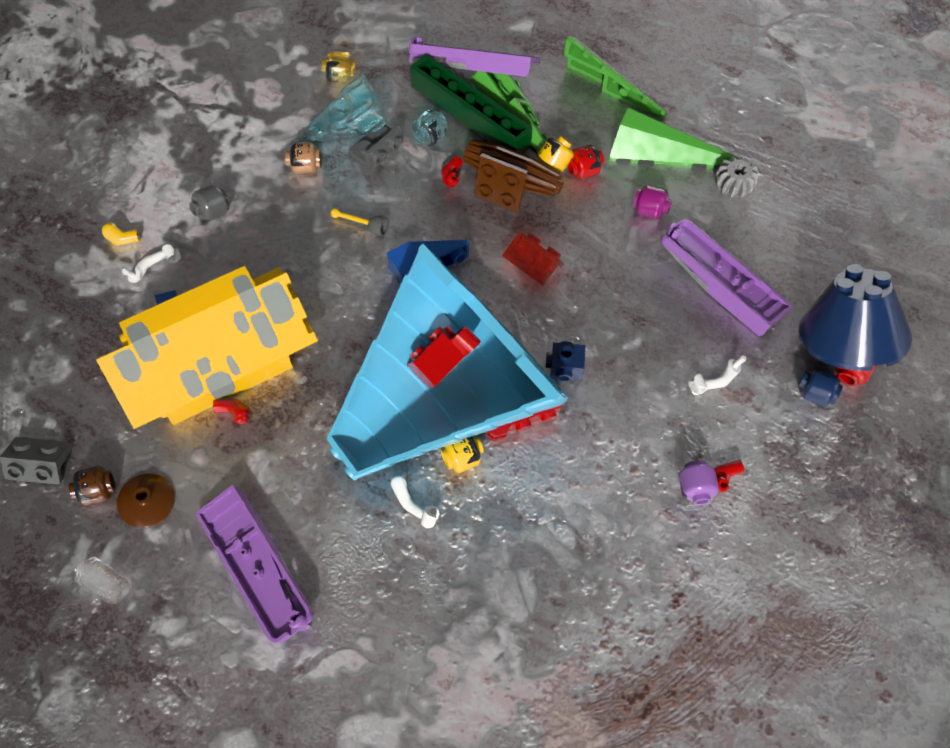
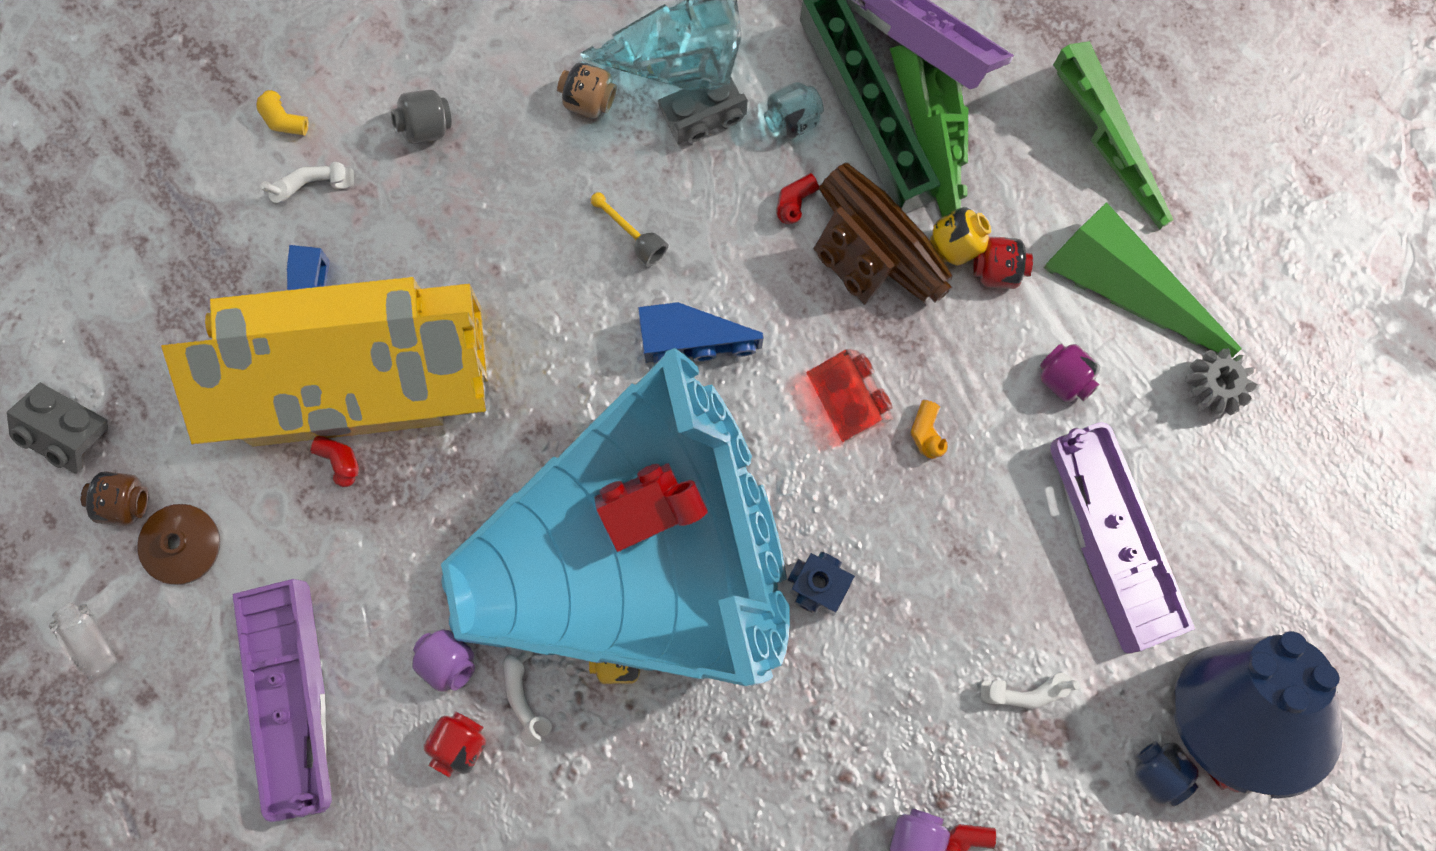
camera: 20 degrees right, 15 degrees up
none -> medium lavender head [412,629,475,692]
none -> red head [423,711,486,778]
none -> light orange arm [910,400,948,459]

